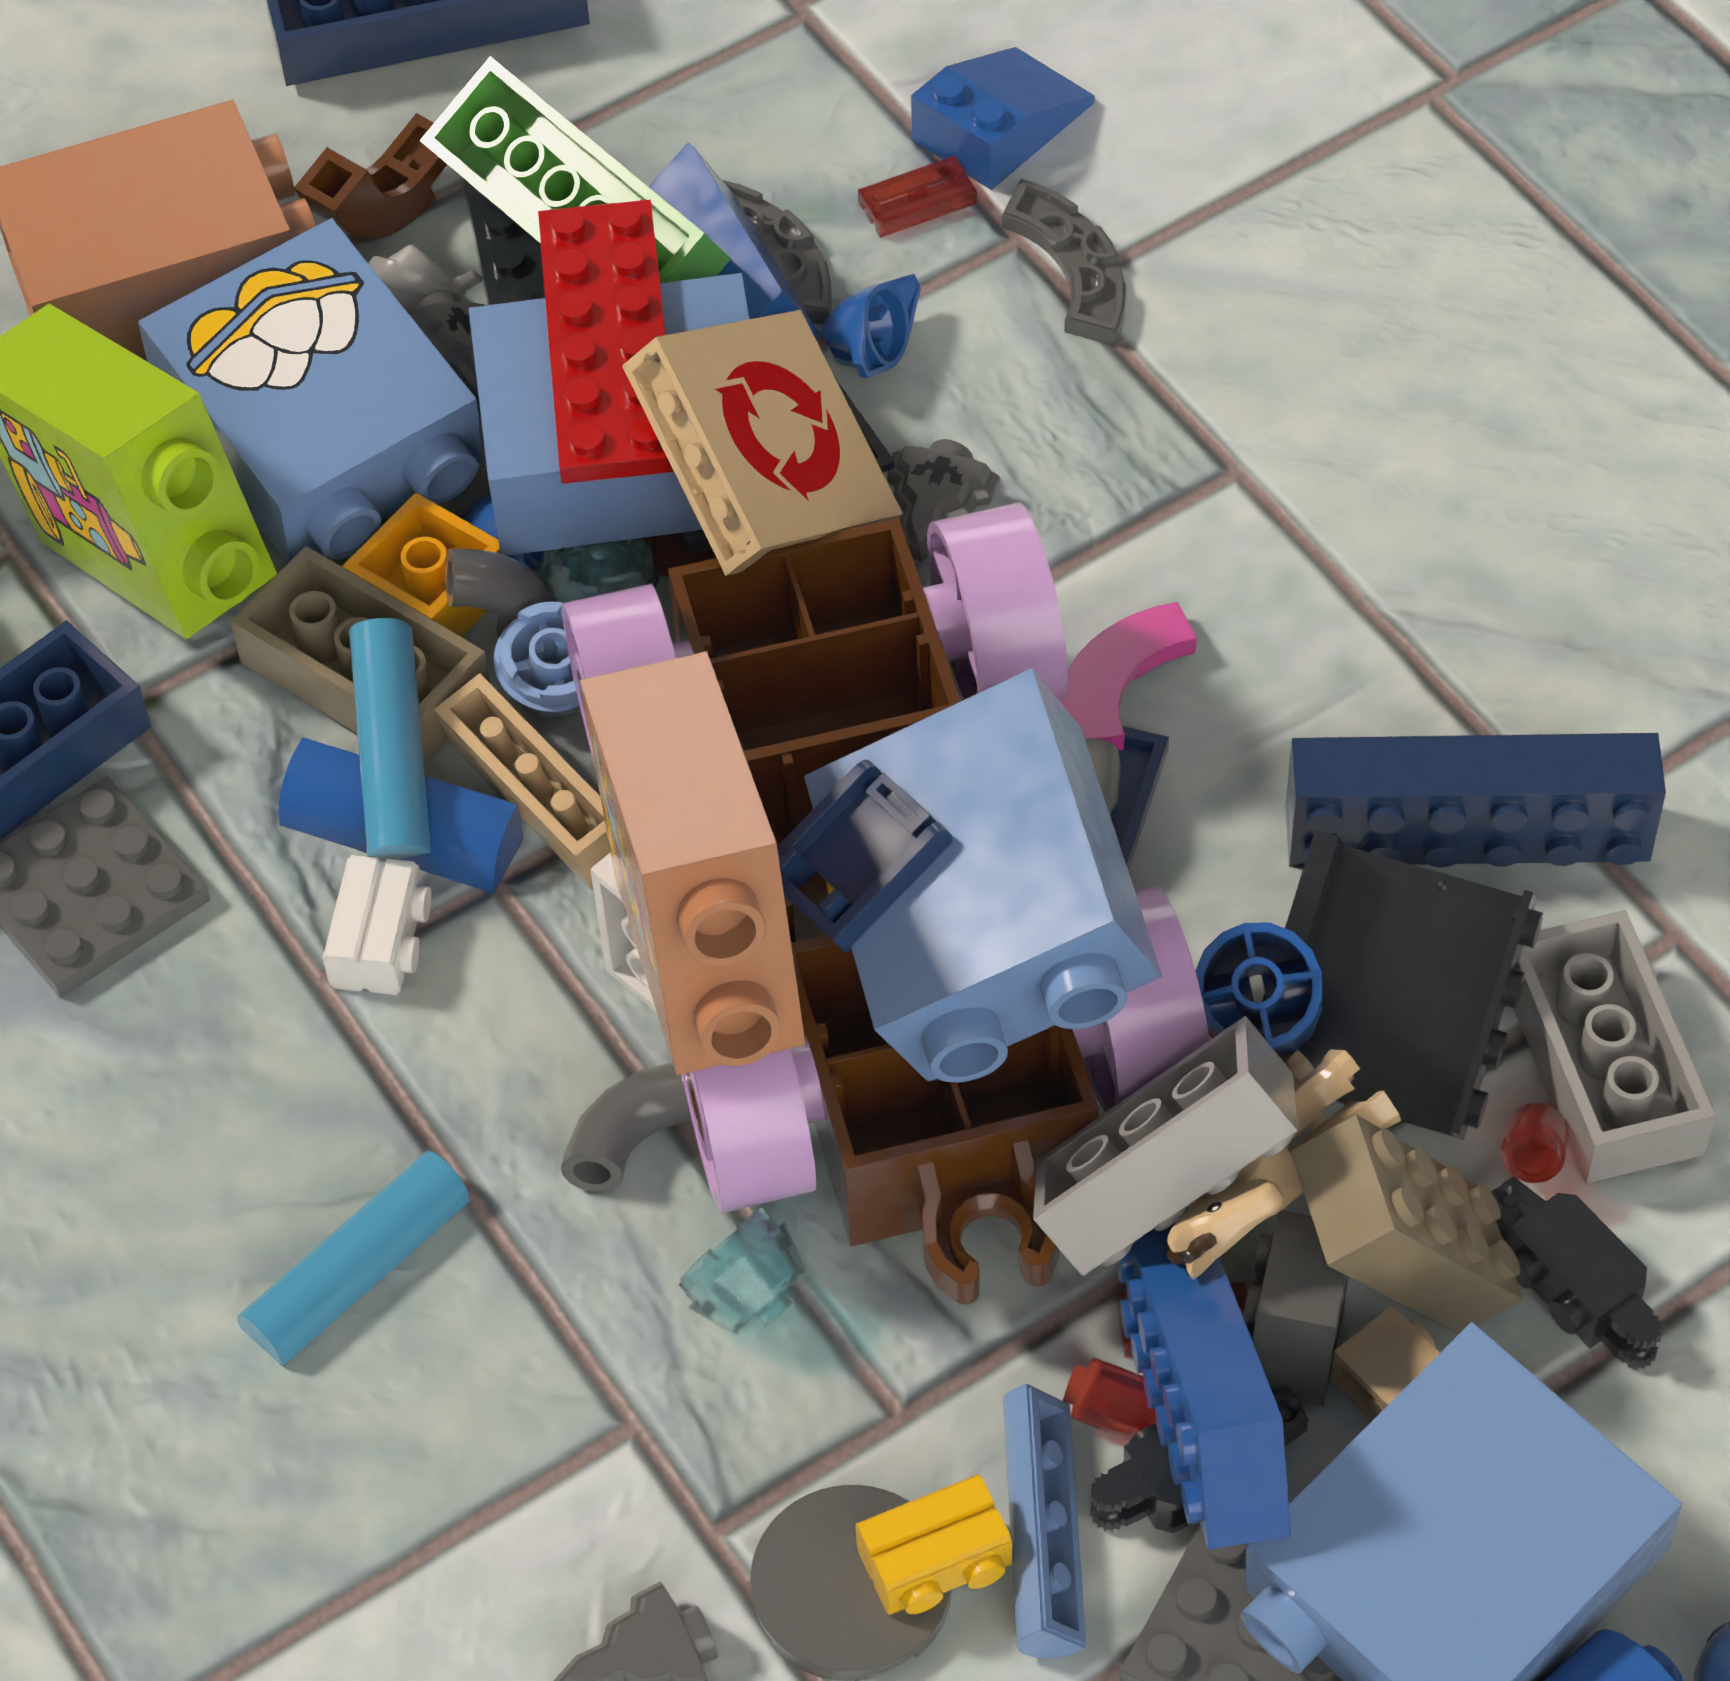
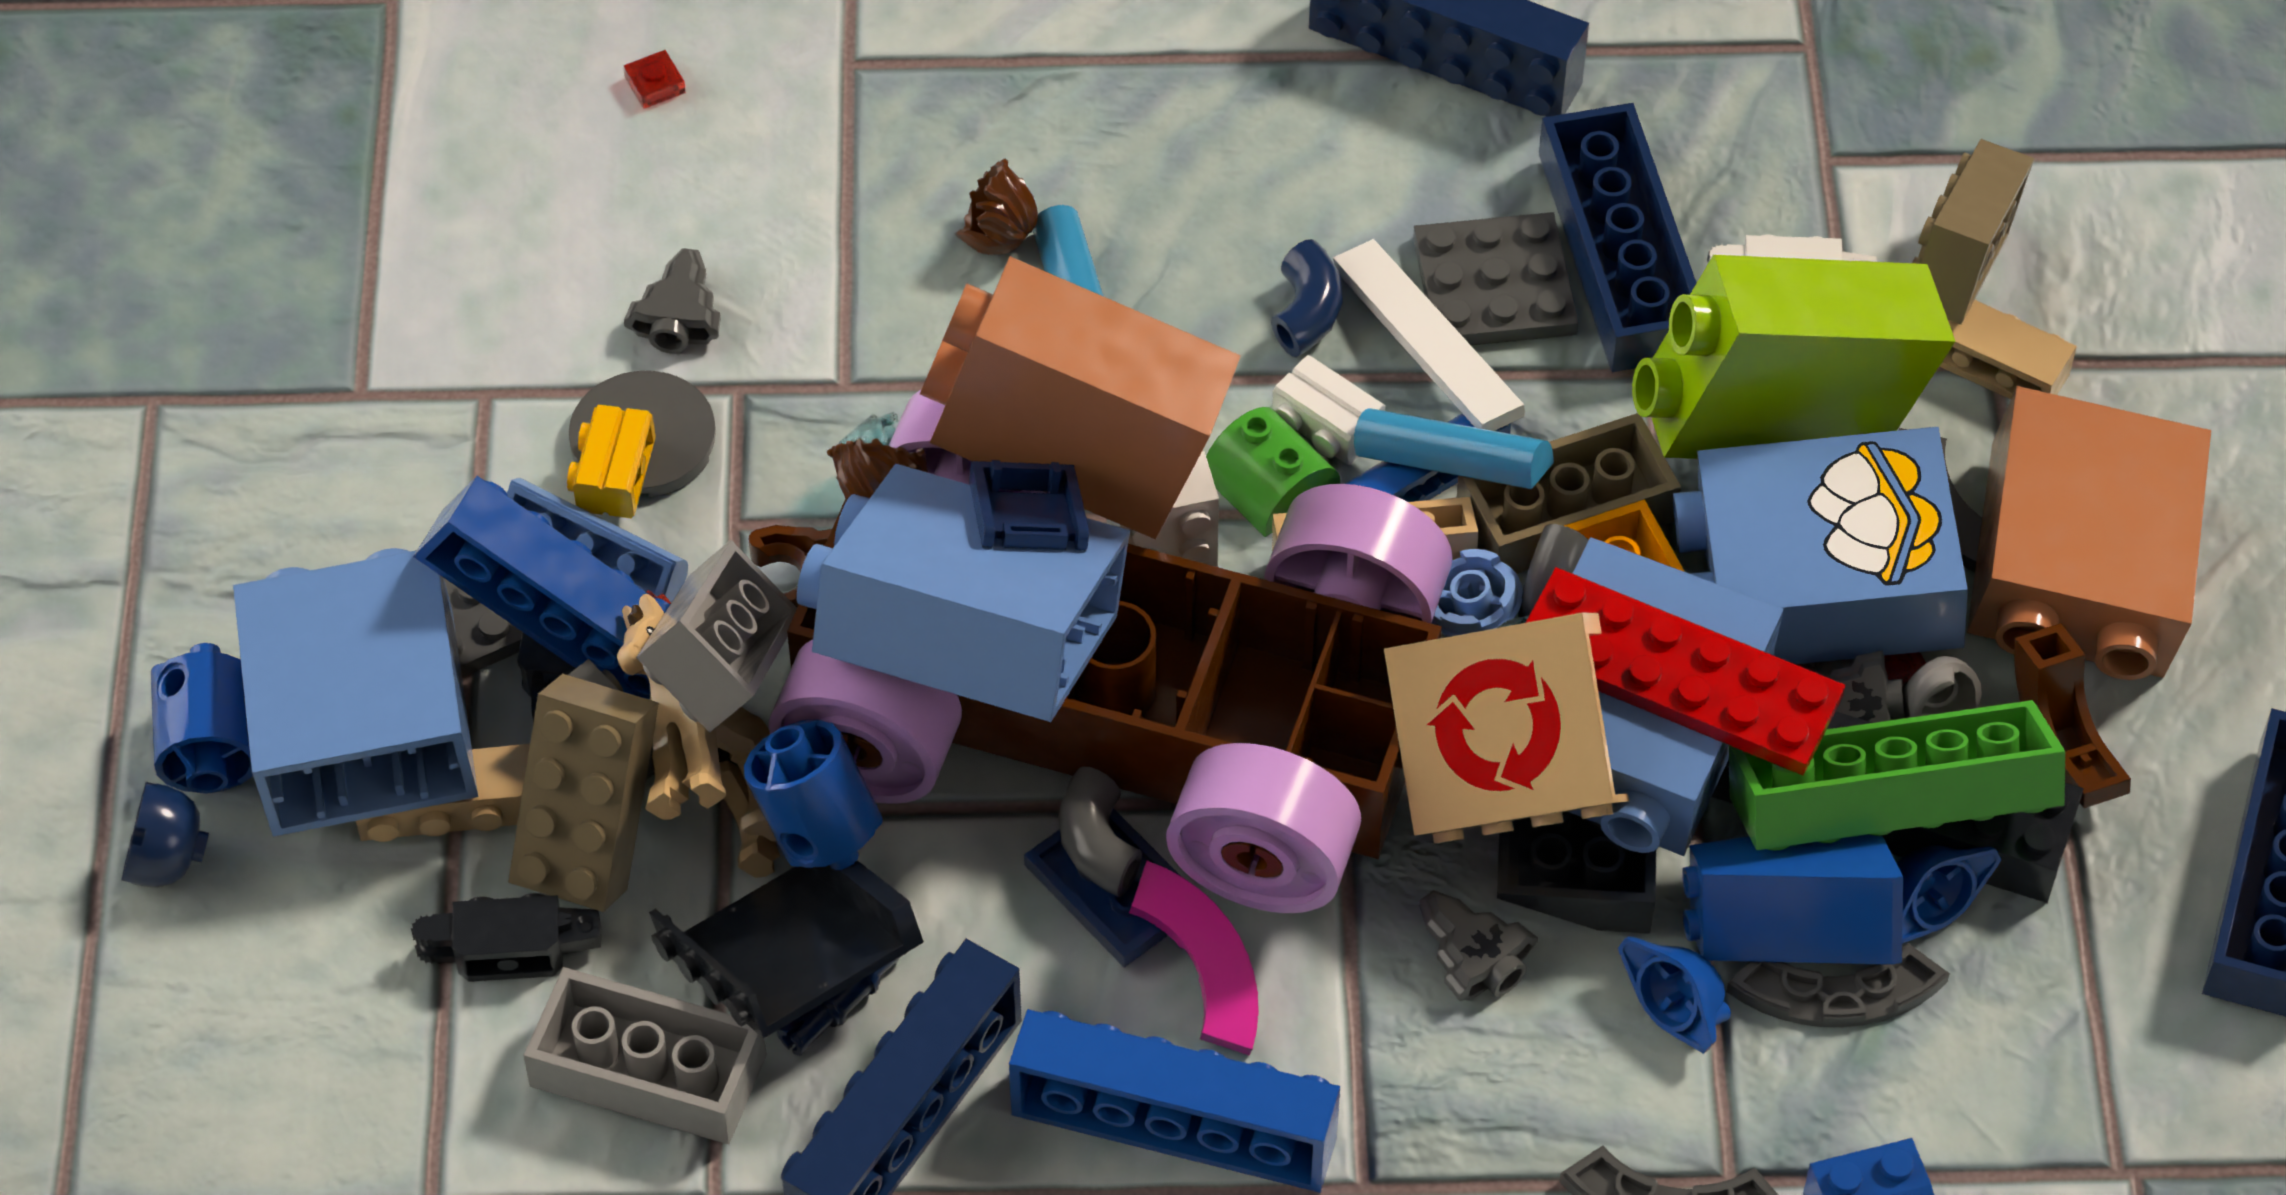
camera: 120 degrees right, 0 degrees up
clear red tile [858,156,977,238] -> none
clear red brick [1501,1103,1569,1183] -> none
none -> reddish brown hair [827,438,928,500]
none -> reddish brown hair [955,158,1038,255]
none -> blue brick [1009,1009,1340,1193]
none -> bright green brick [1206,407,1340,537]
none -> dark blue cylinder [1271,239,1343,358]
none -> white tile [1333,239,1525,431]

